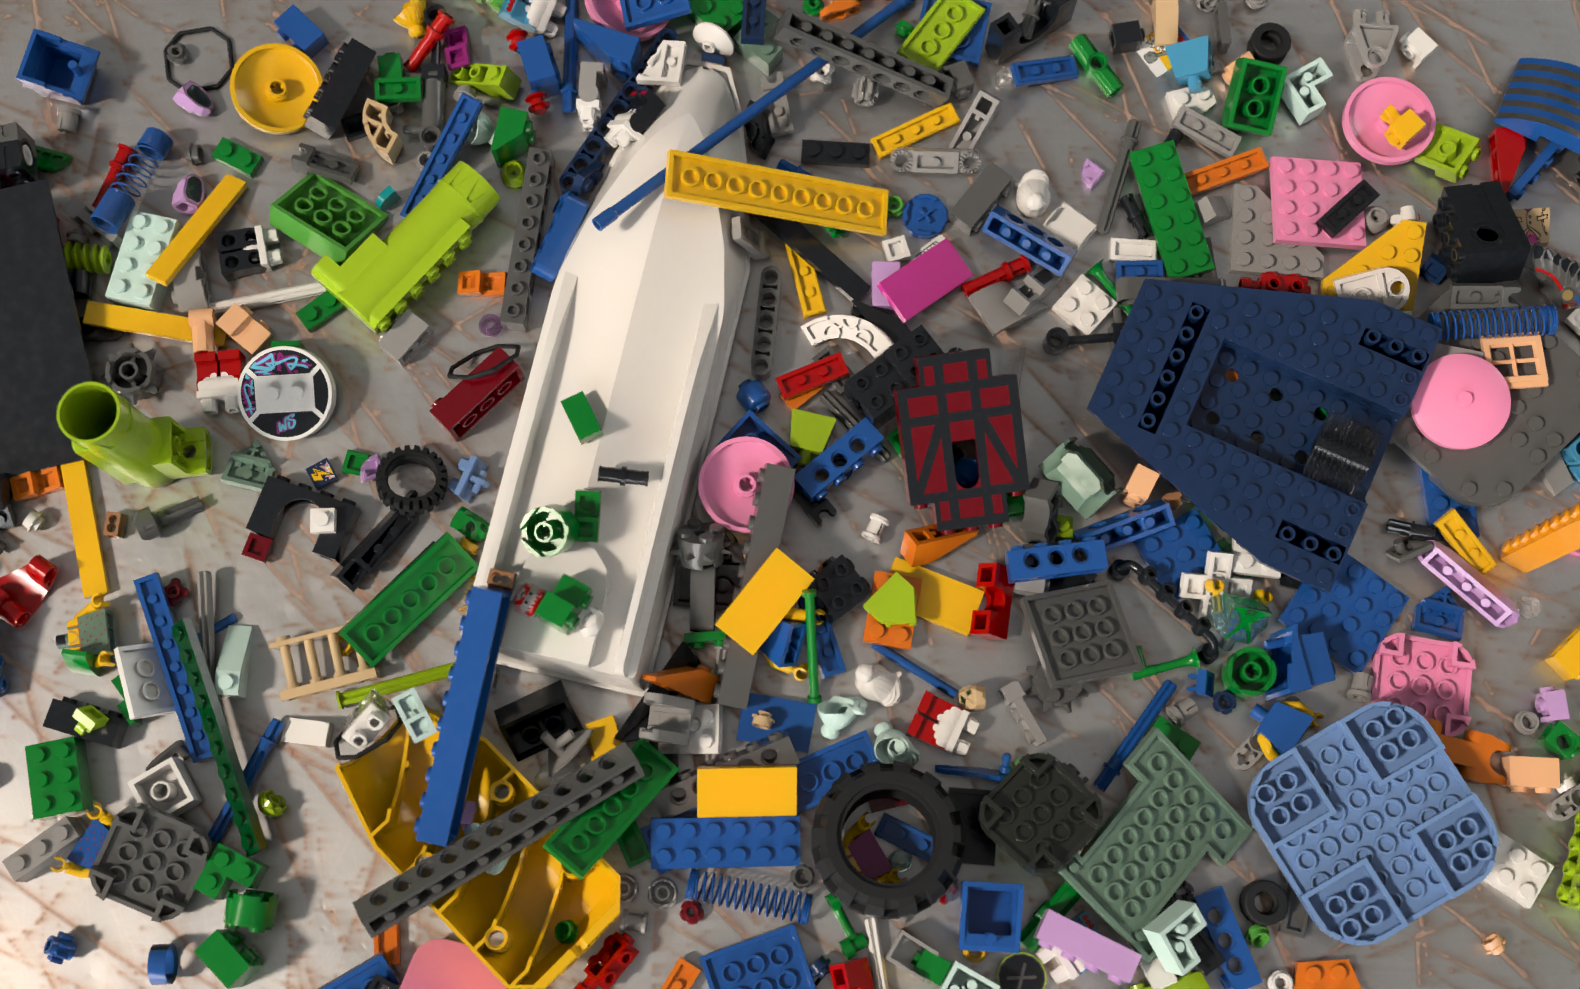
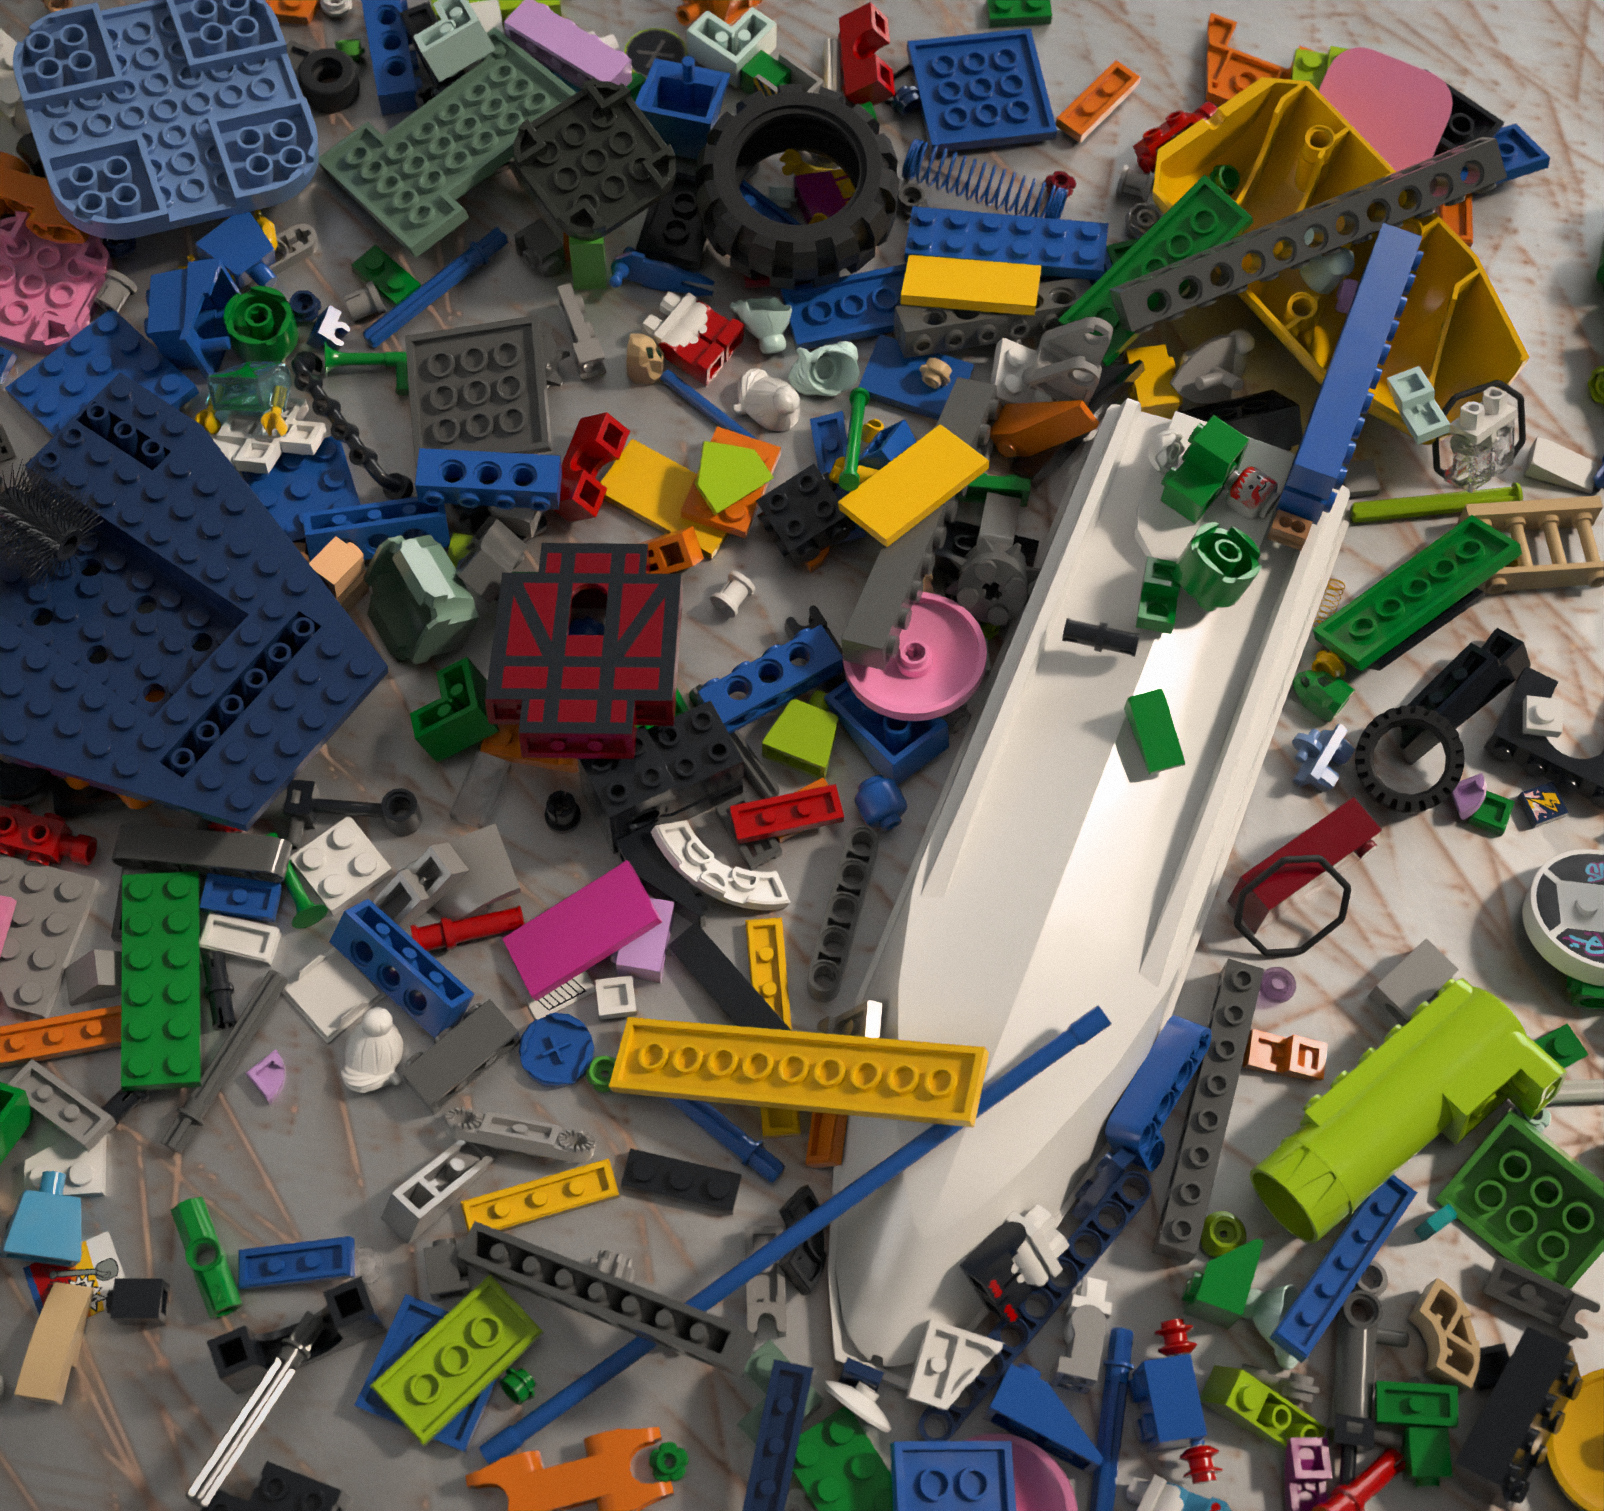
camera: 175 degrees left, 10 degrees down
light grey plate [648,877,679,909] -> none
none -> green brick [410,657,499,762]

